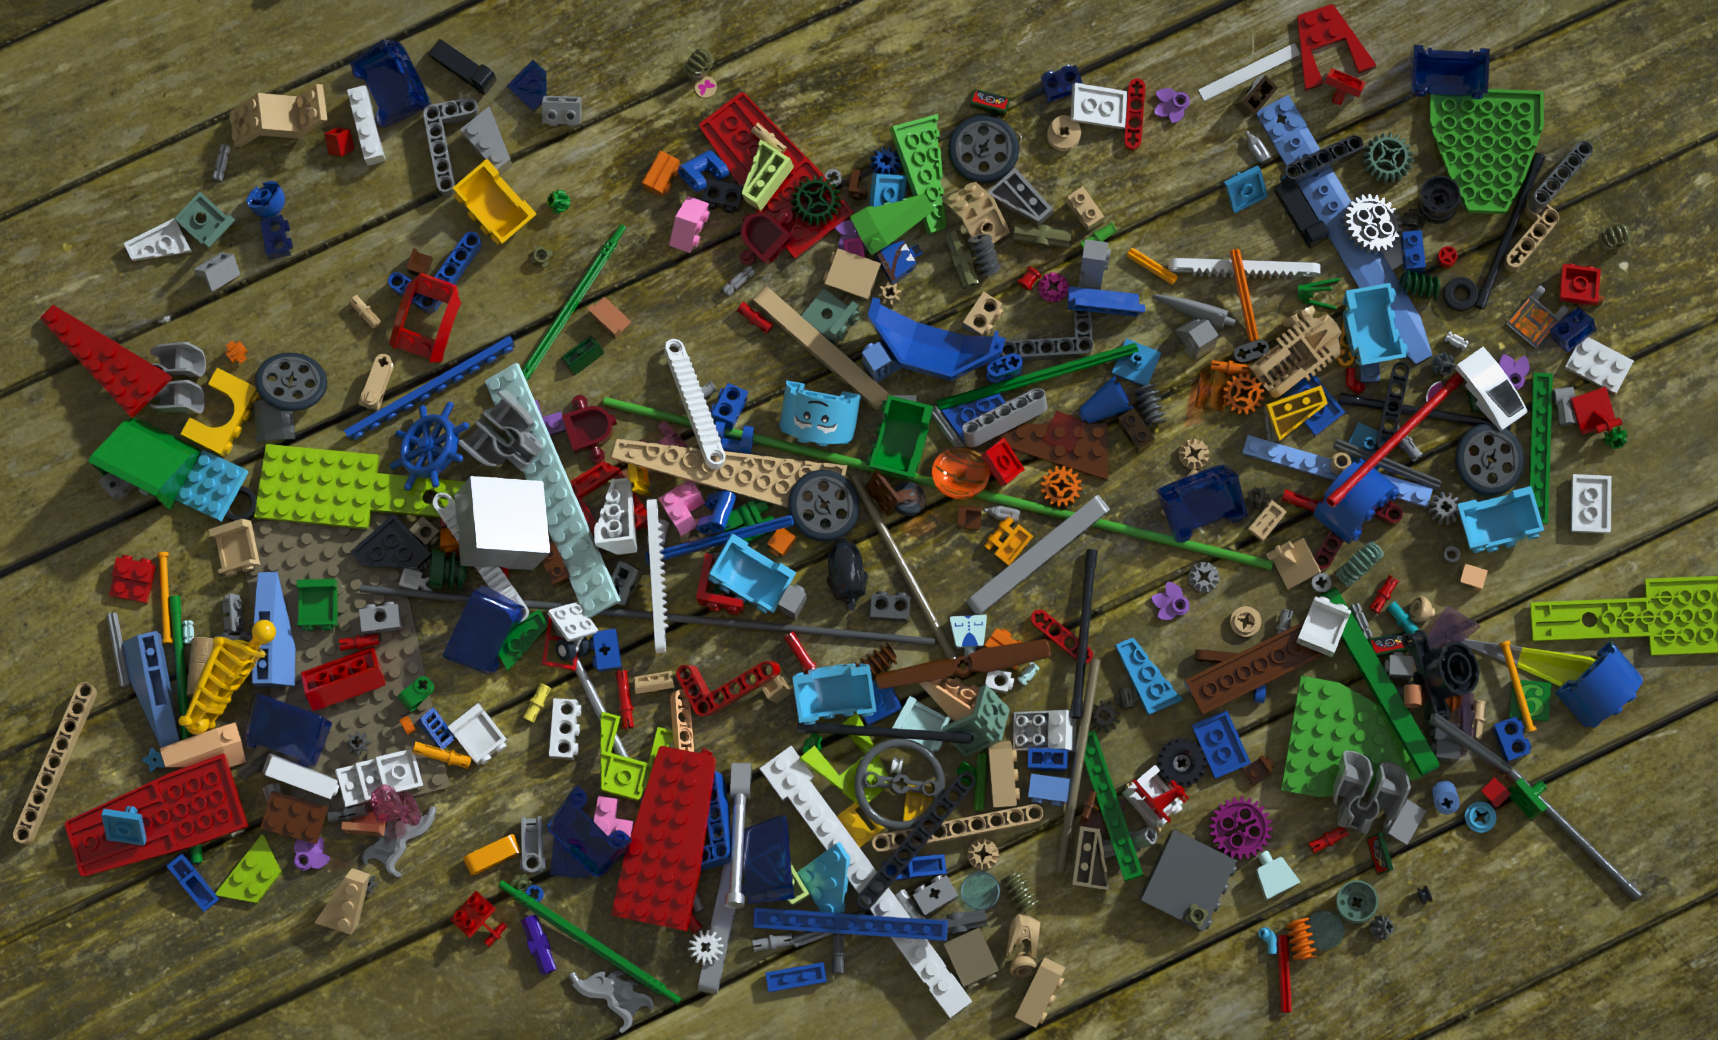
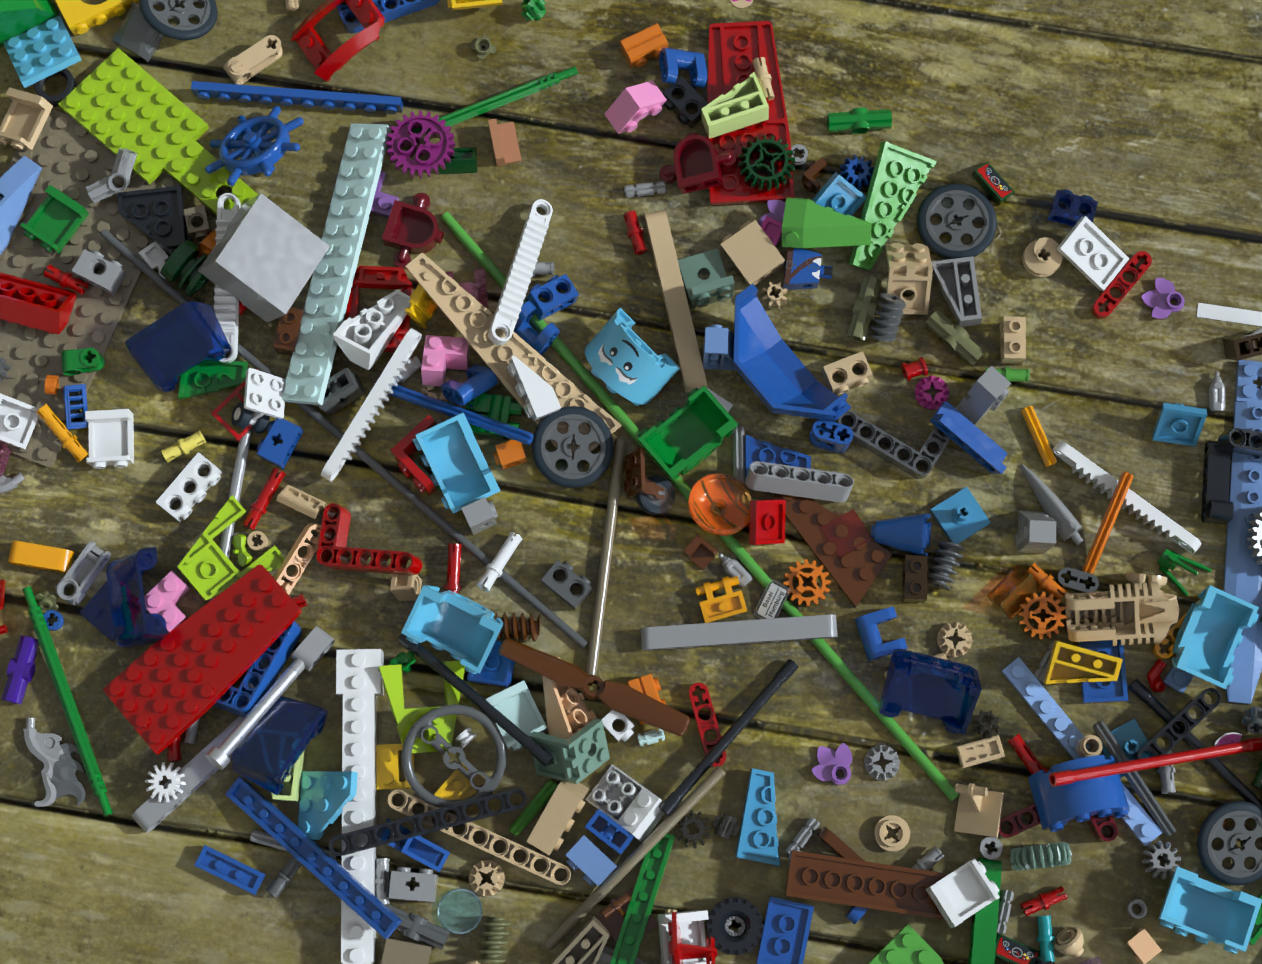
camera: 30 degrees right, 0 degrees up
light grey piece [458,389,544,472] -> none
light grey pin [752,933,793,952] -> none
black piece [826,538,869,611] -> none
green axle [936,343,1139,411] -> none
light aqua torso [950,615,987,657] -> none
green plant [957,762,977,786] -> none
none -> light grey piece [86,148,138,203]
none -> lime piece [232,534,252,567]
none -> tan bush [247,531,268,552]
none -> magenta gear [386,110,455,179]
none -> white pin [477,532,522,592]
none -> white slope [507,356,561,421]
none -> sticker [753,578,791,619]
none -> light grey axle [786,817,820,855]
none -> green piece [827,108,892,134]
none -> blue connector [855,607,908,661]

